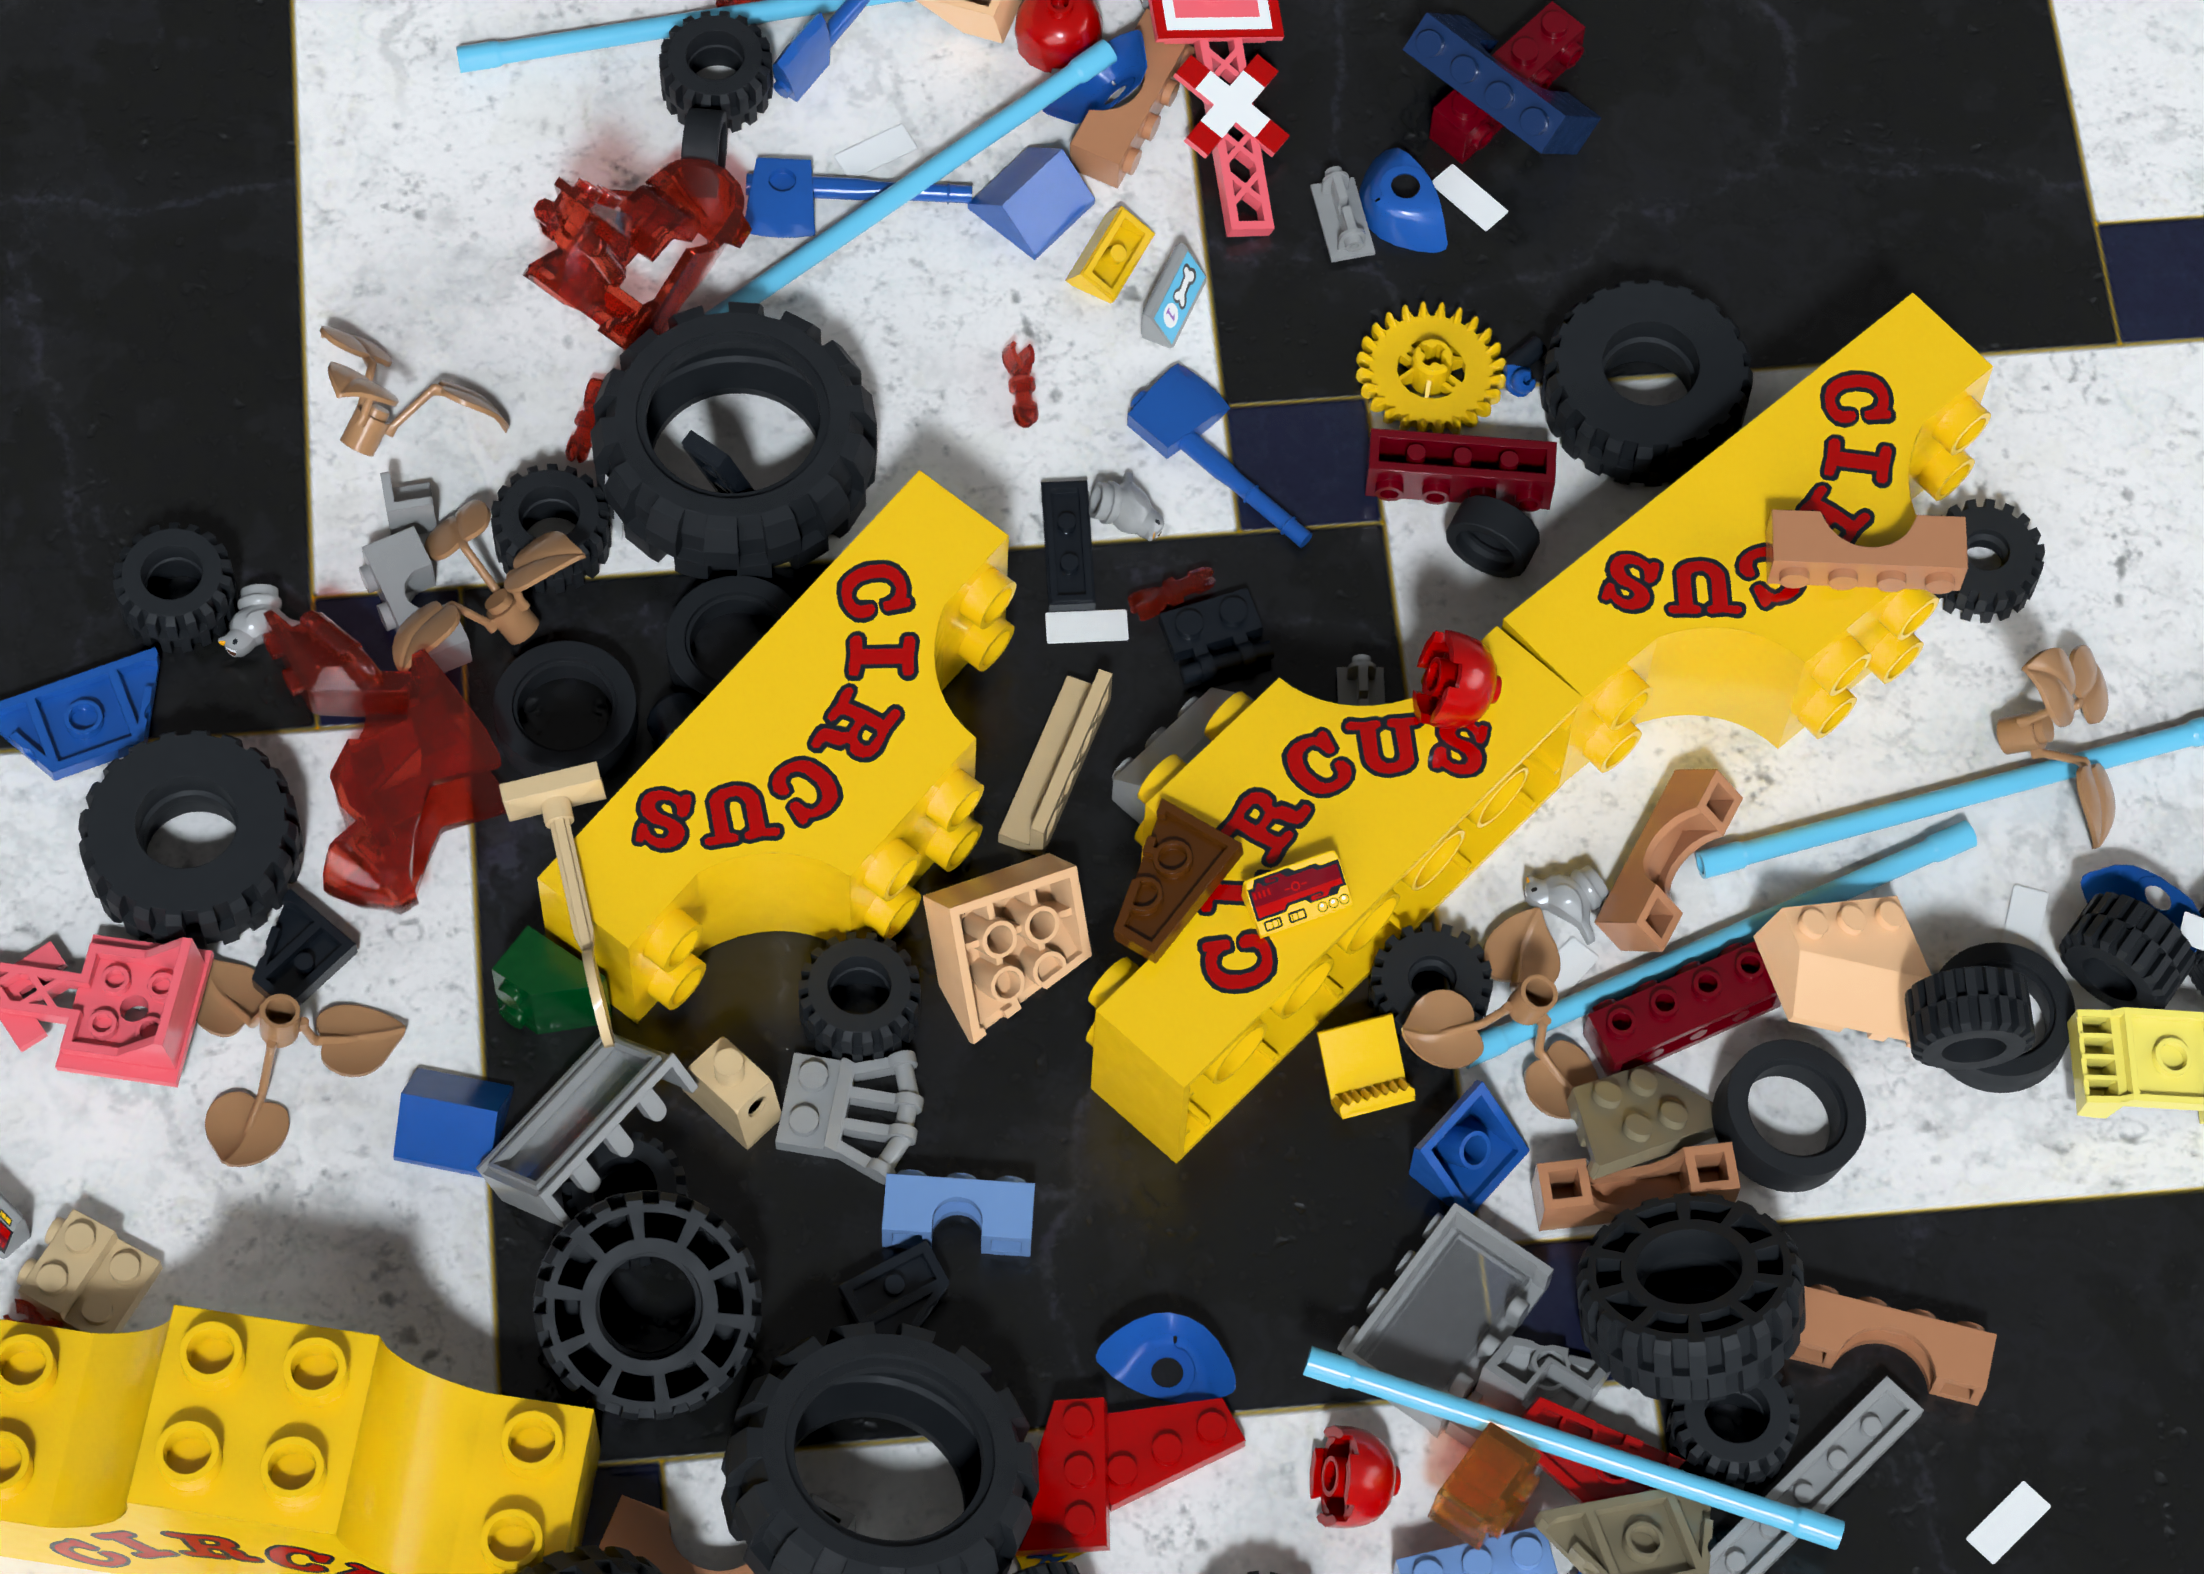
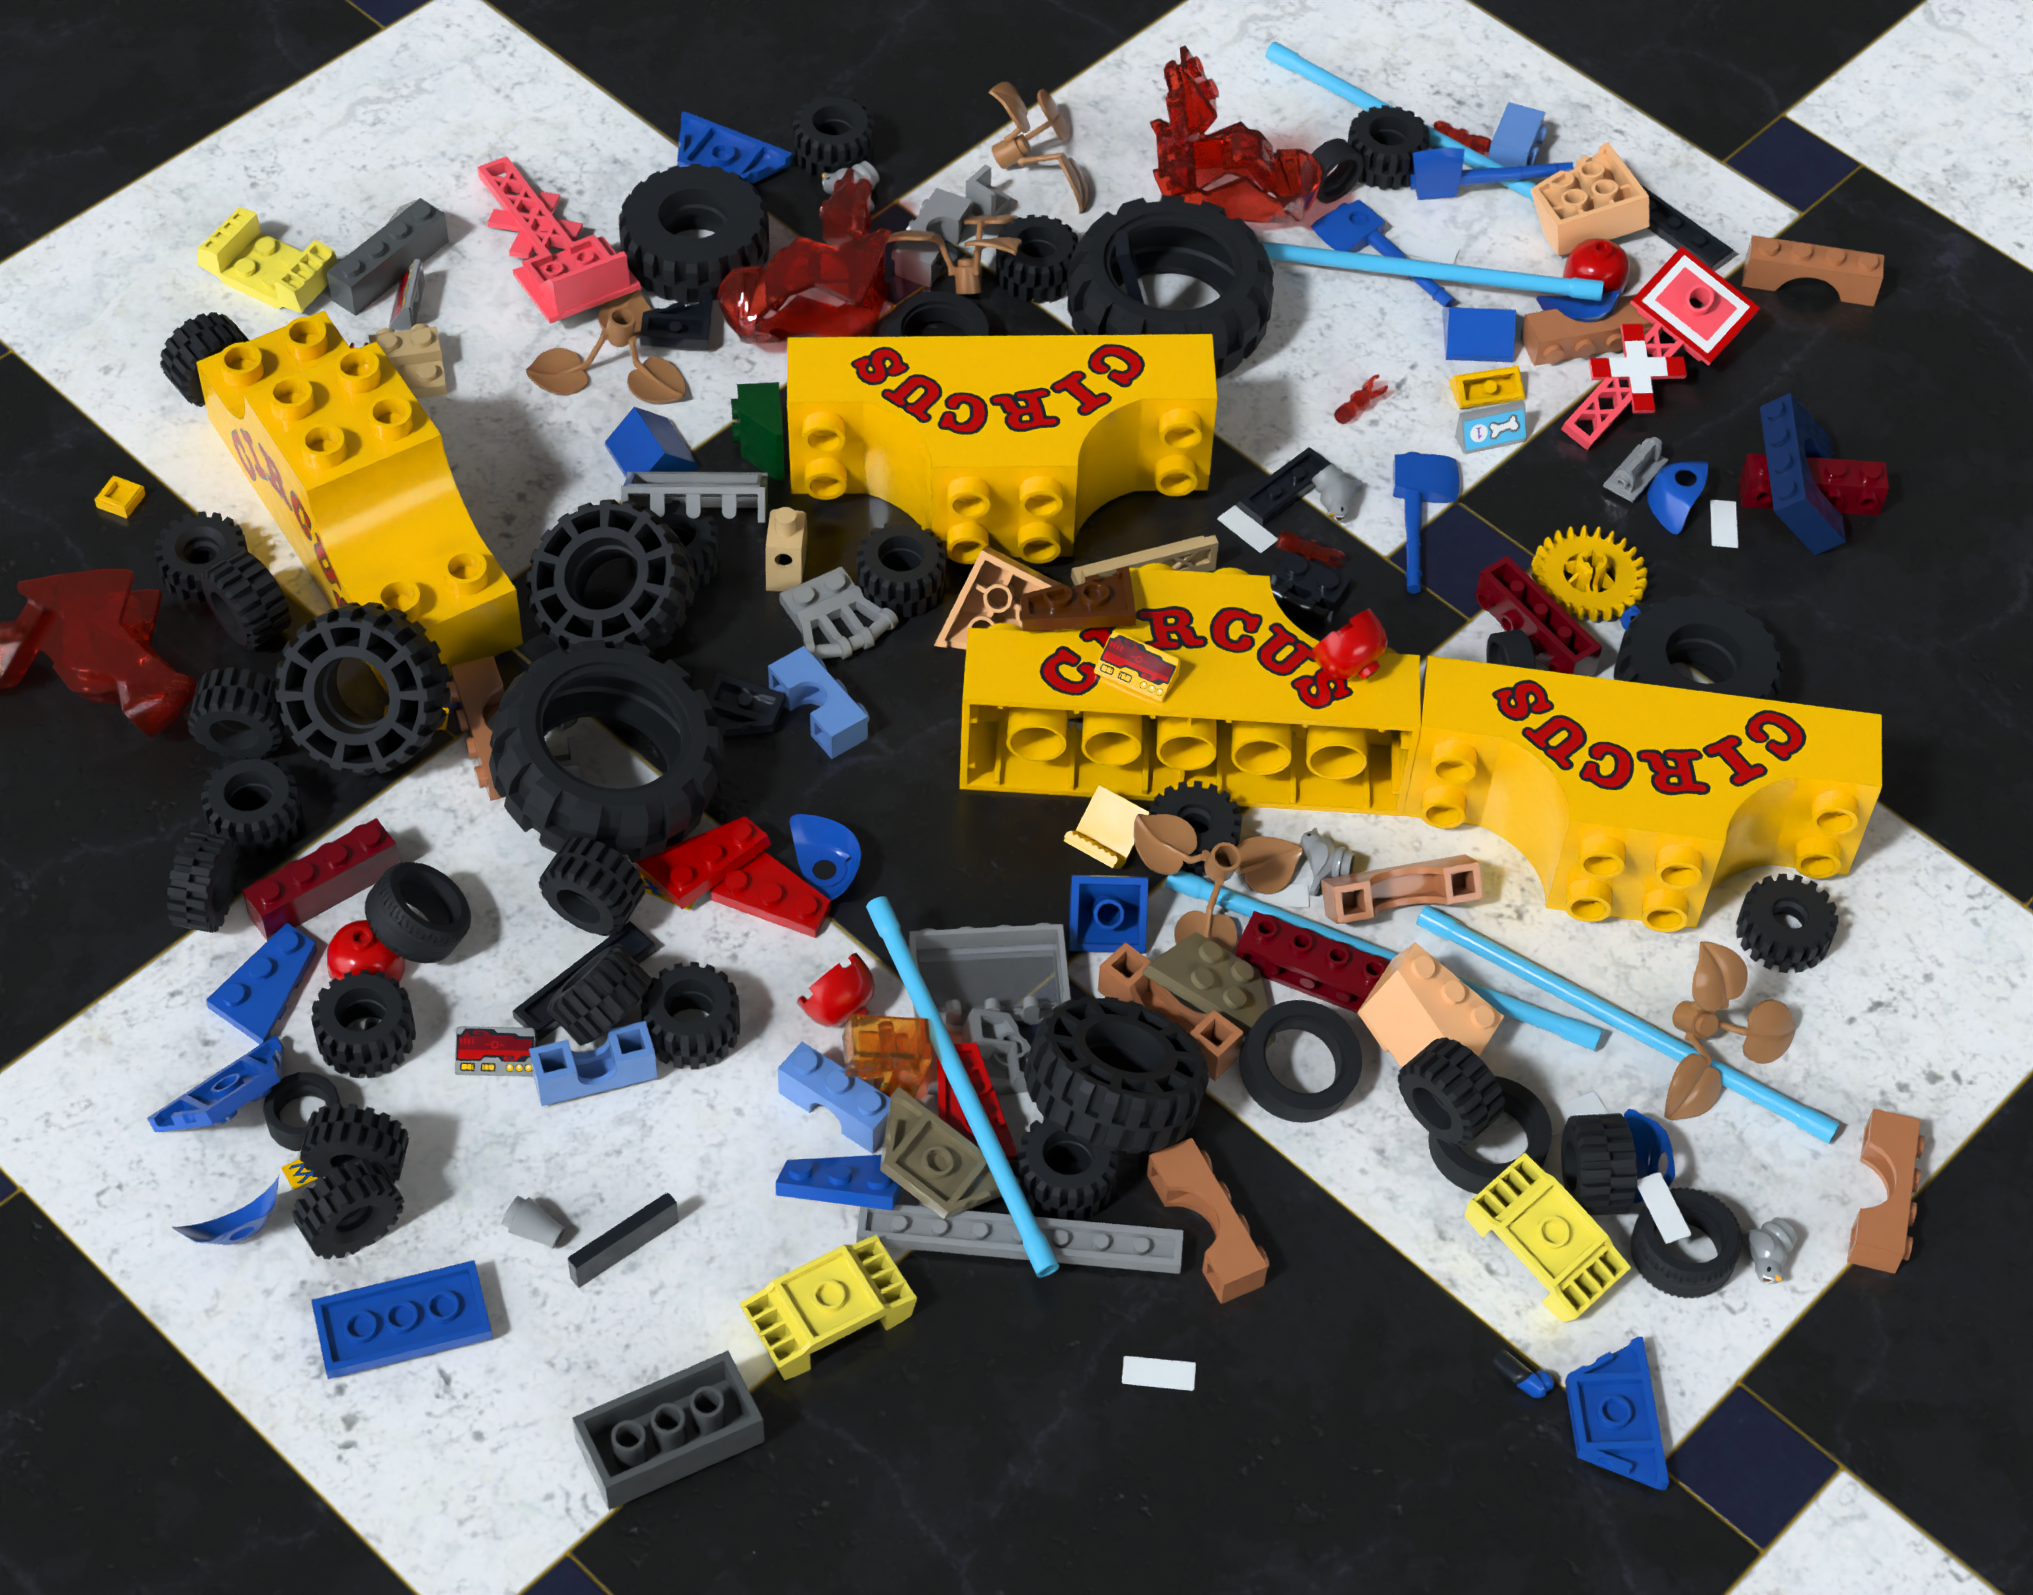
camera: 50 degrees right, 10 degrees down
tan piece [499,761,615,1048] -> none
nougat arch [1765,509,1968,594] -> none

